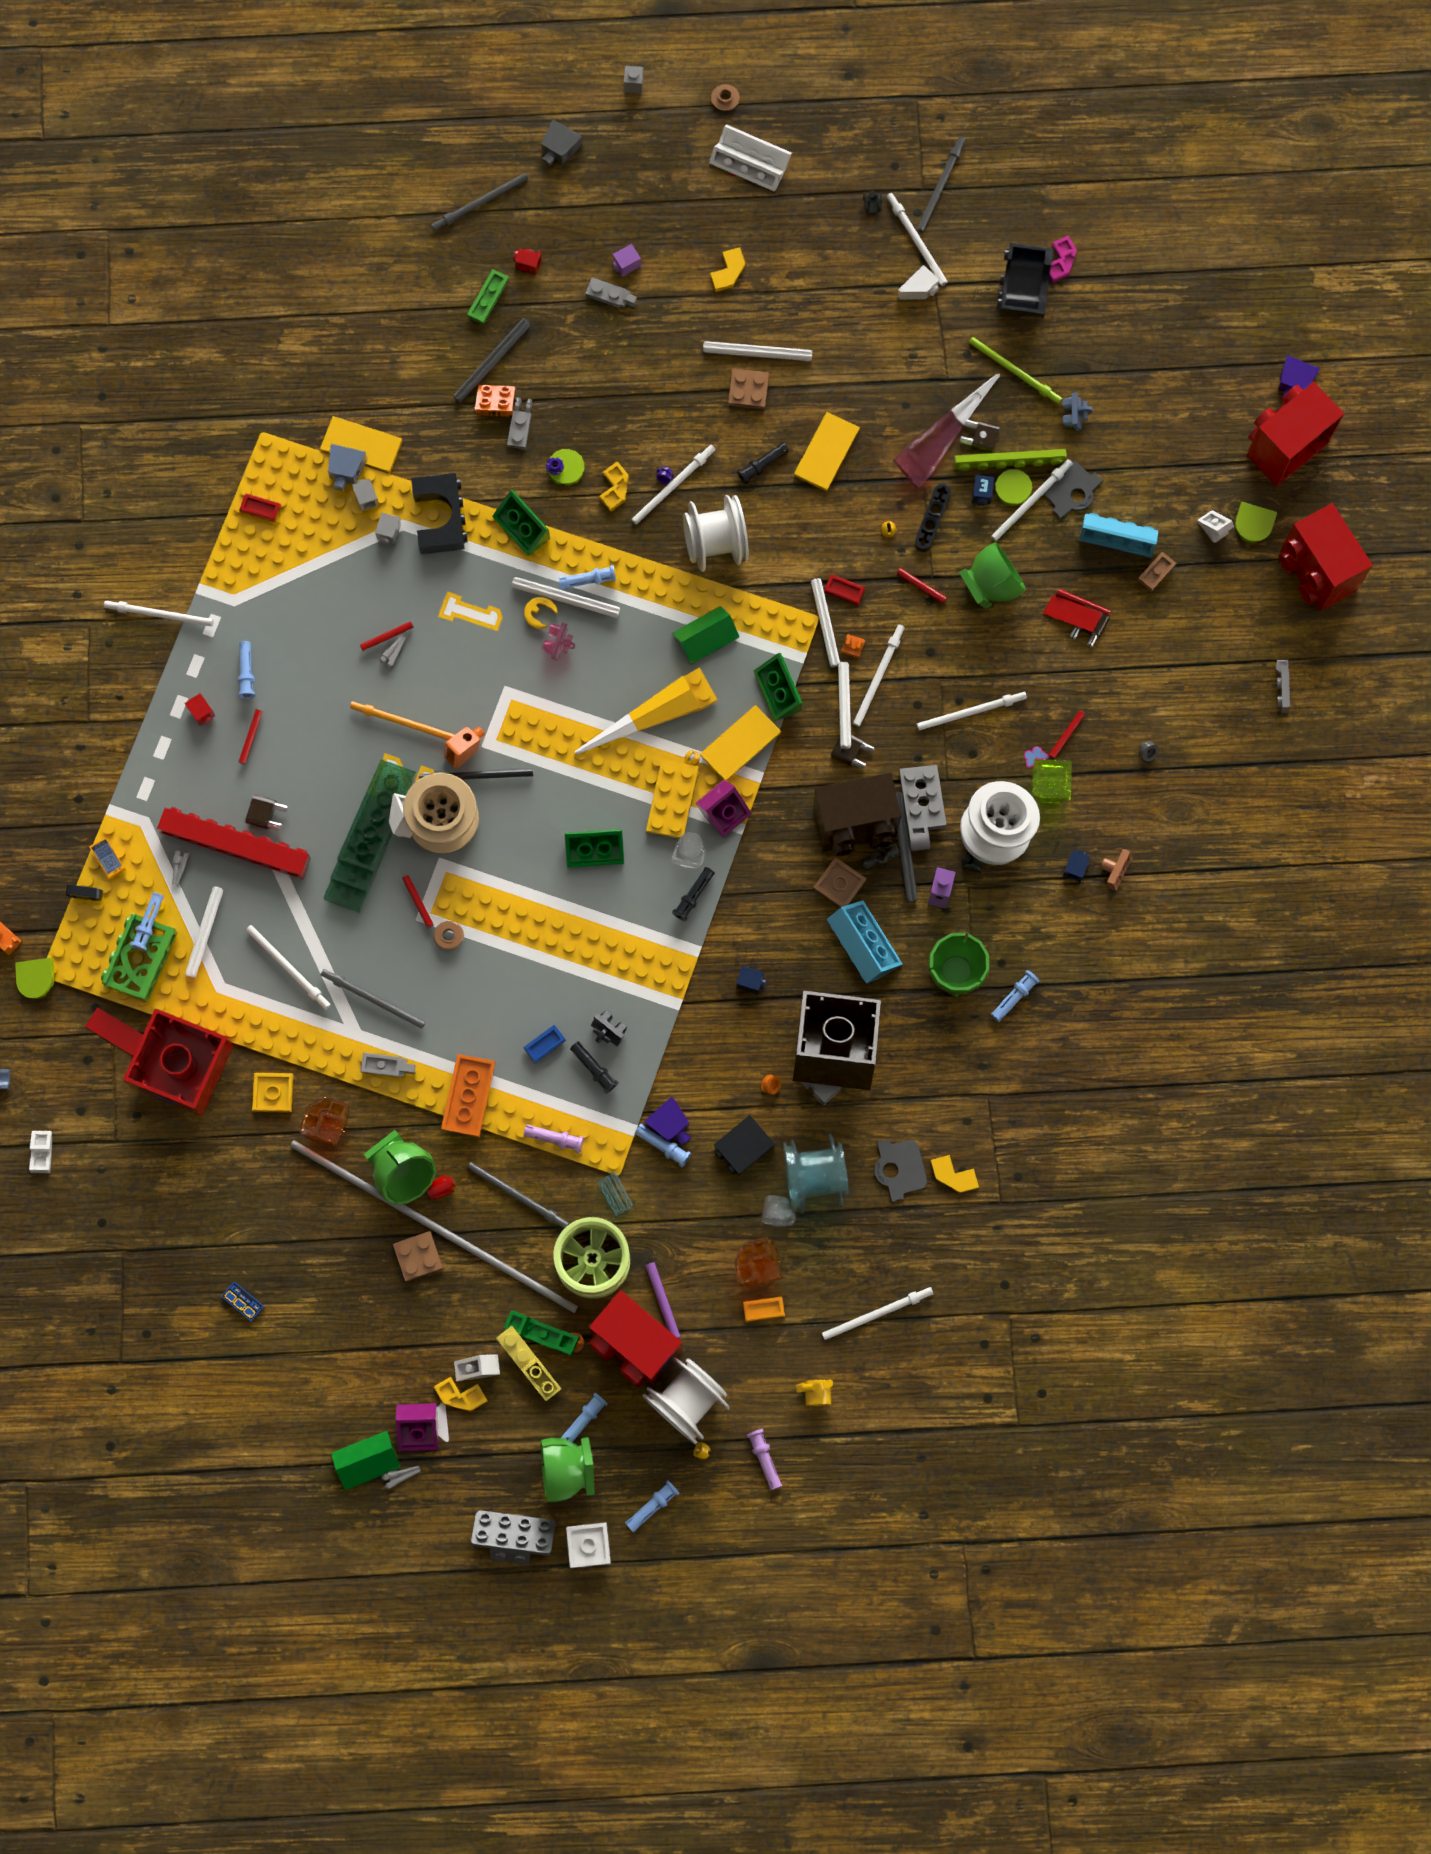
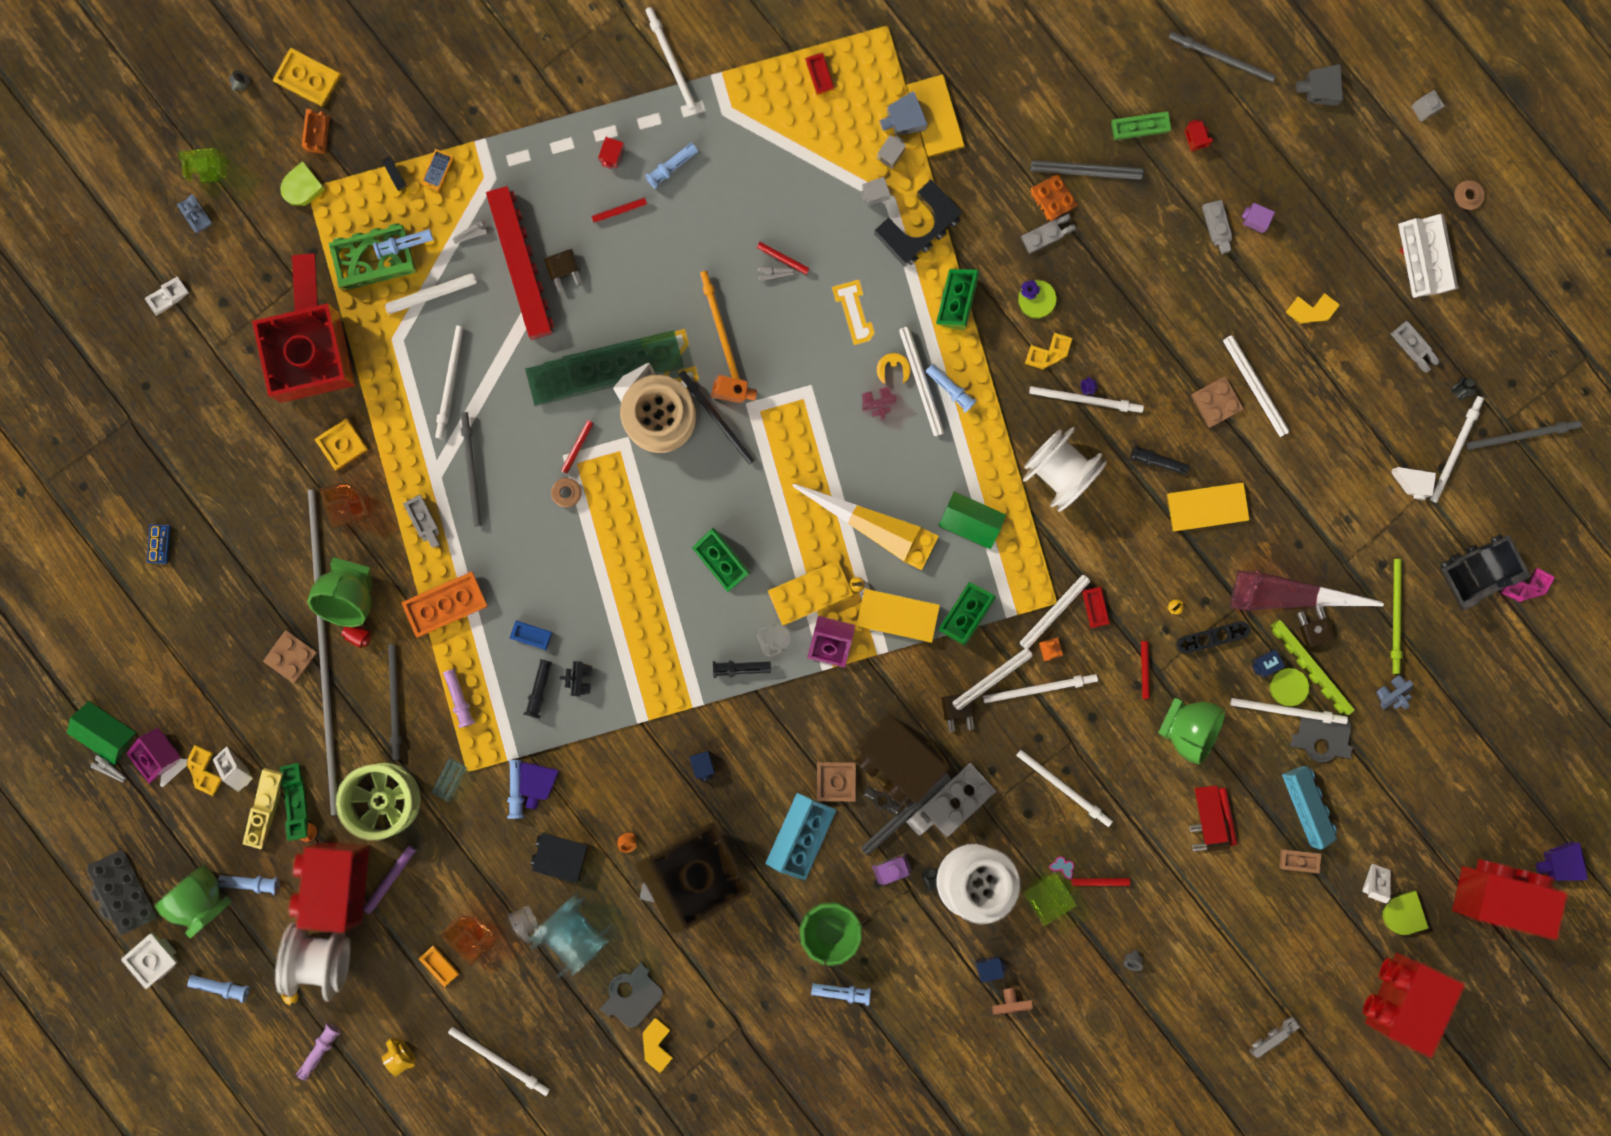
camera: 55 degrees right, 10 degrees up
none -> light grey hinge [1391,321,1439,373]

